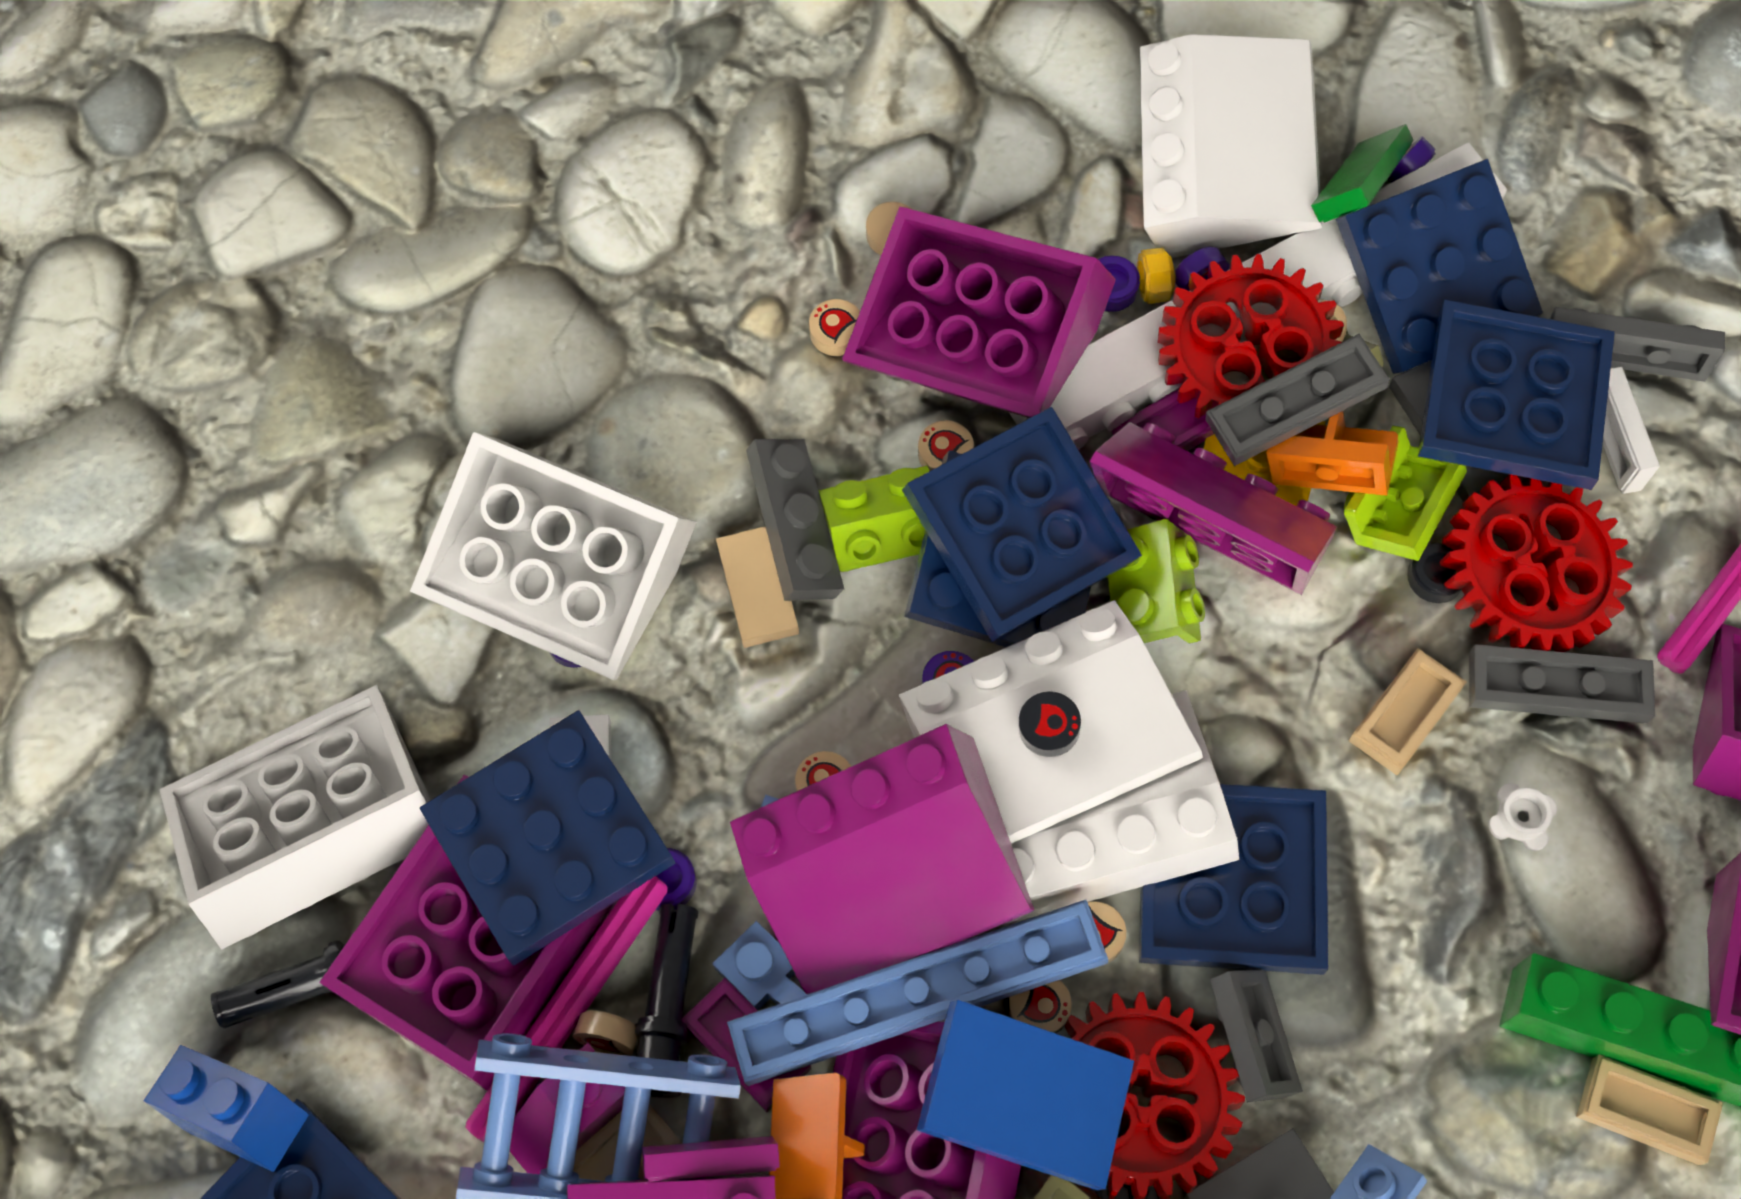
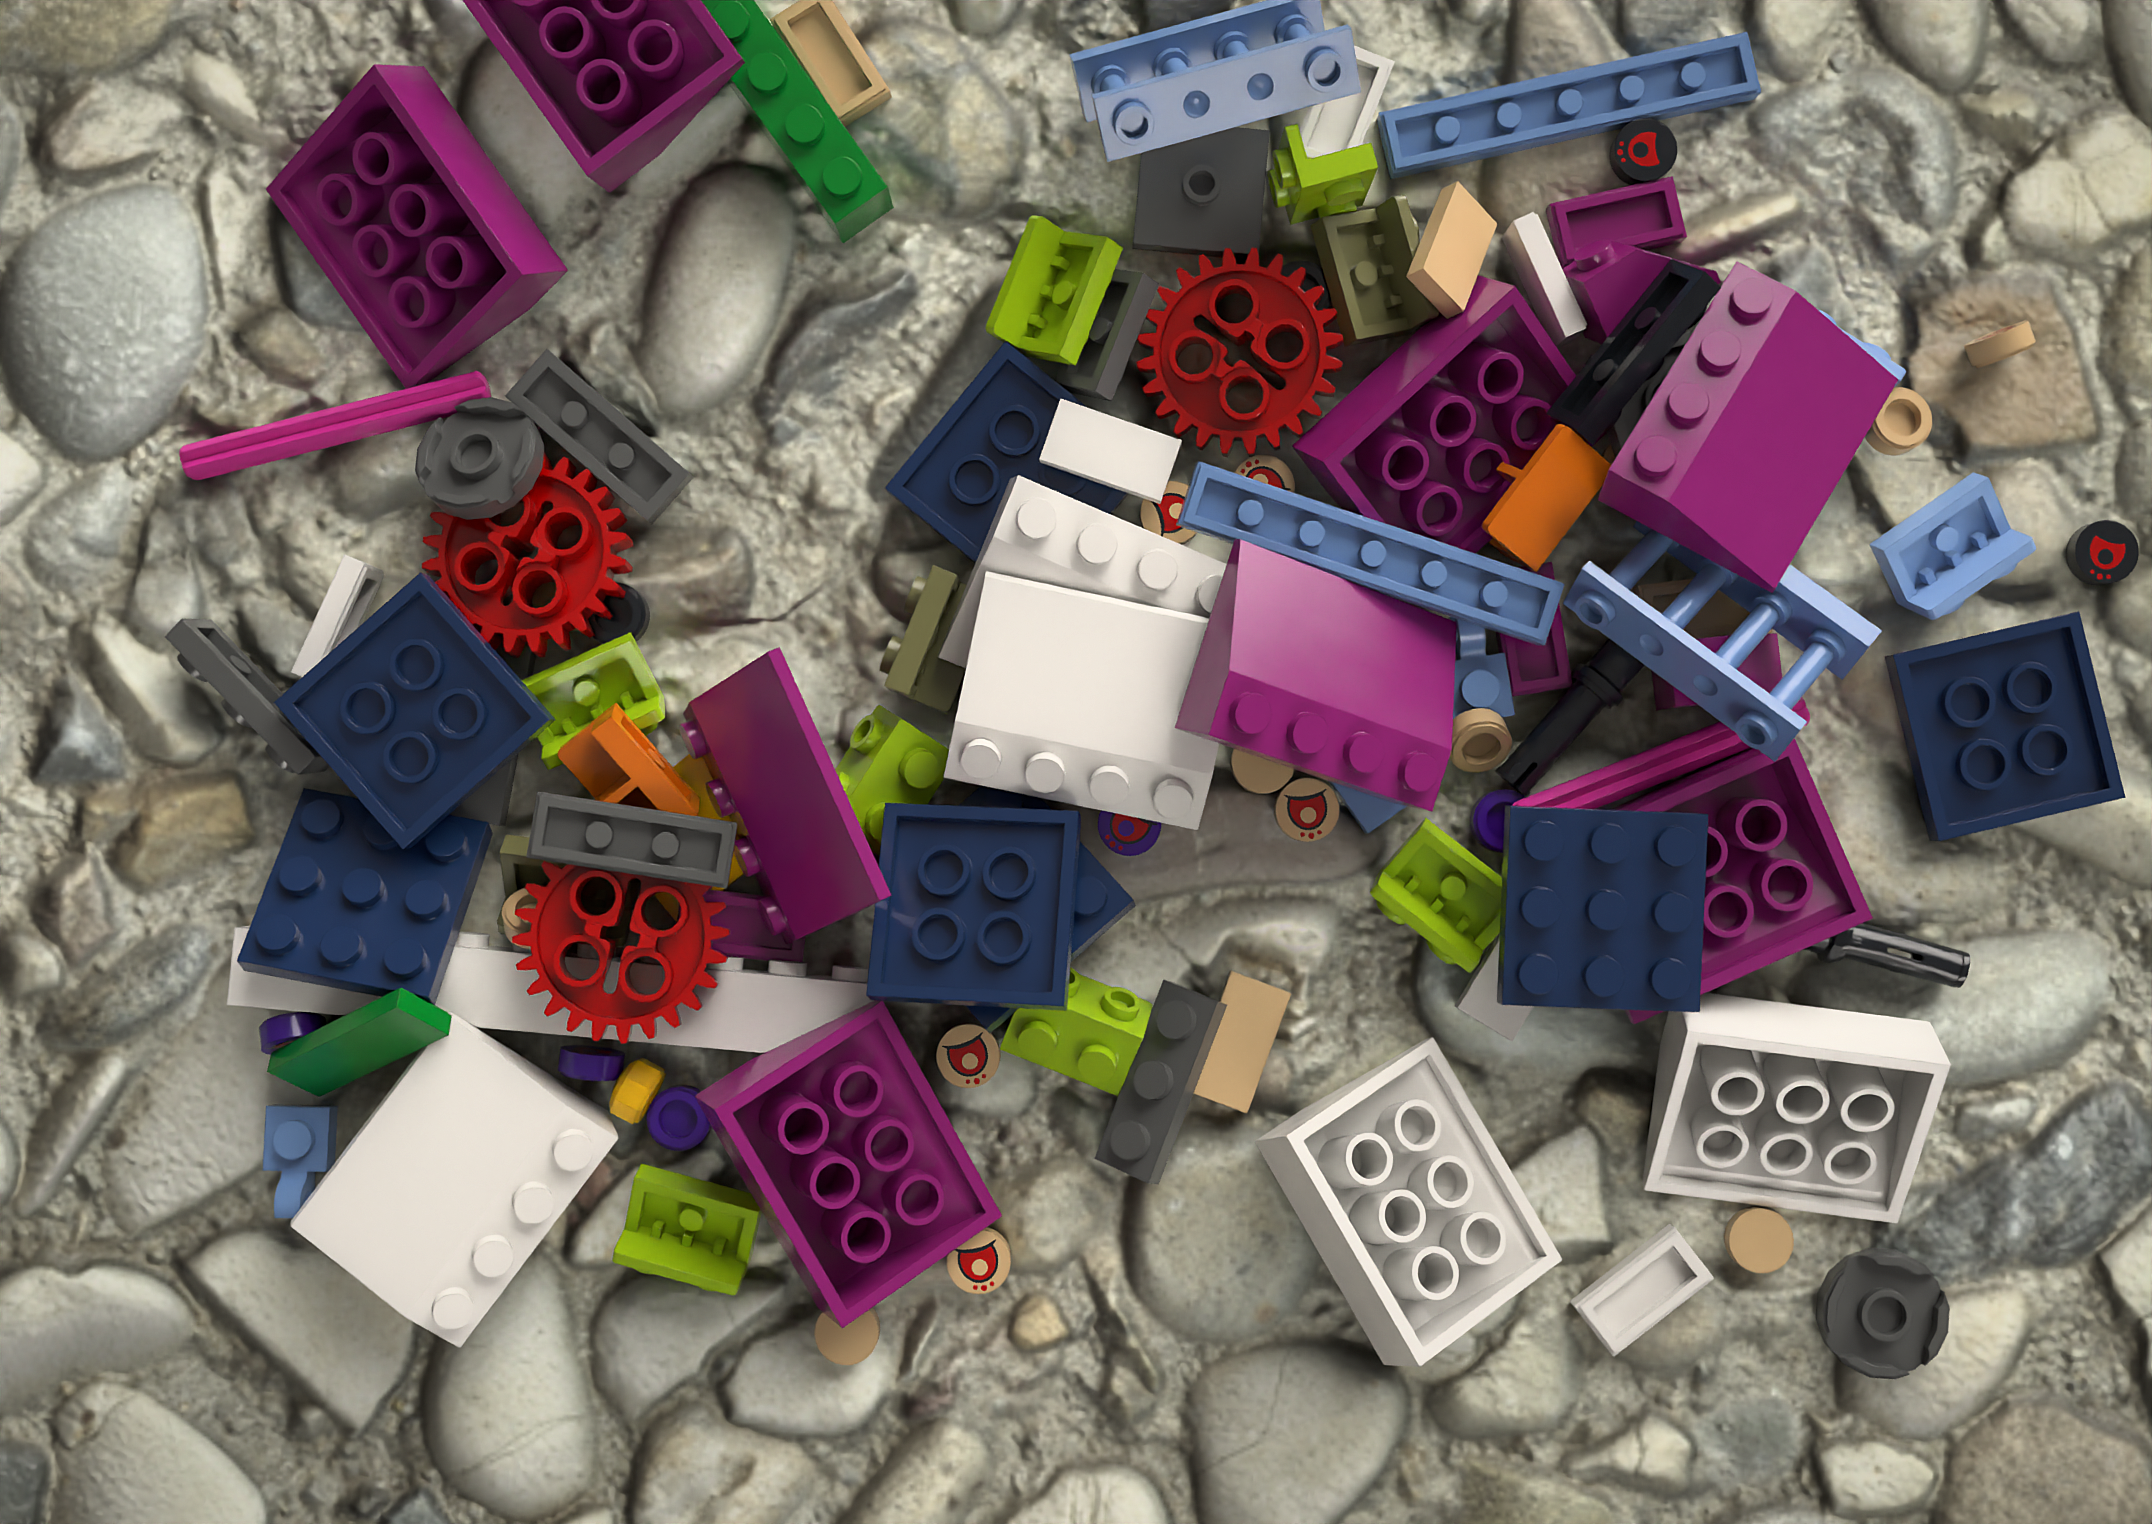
camera: 145 degrees left, 20 degrees up
blue brick [143,1045,309,1172] -> none
tan tile [573,1010,638,1056] -> none
magenta tile [642,1136,779,1182] -> none
blue tile [917,1000,1134,1190] -> none
black tile [1019,691,1081,757] -> none
tan tile [1348,648,1467,776] -> none
white plate [1488,783,1557,851] -> none
none -> medium blue plate [262,1104,338,1218]
none -> dark grey tile [415,397,544,520]
none -> lime bracket [612,1163,762,1295]
none -> olive bracket [879,565,967,712]
none -> lime bracket [985,215,1123,366]
none -> white tile [1039,398,1182,504]
none -> lime bracket [1370,818,1502,973]
none -> tan tile [1450,708,1512,773]
none -> white tile [1570,1224,1714,1357]
none -> tan tile [1724,1206,1794,1273]
none -> dark grey tile [1816,1247,1950,1379]

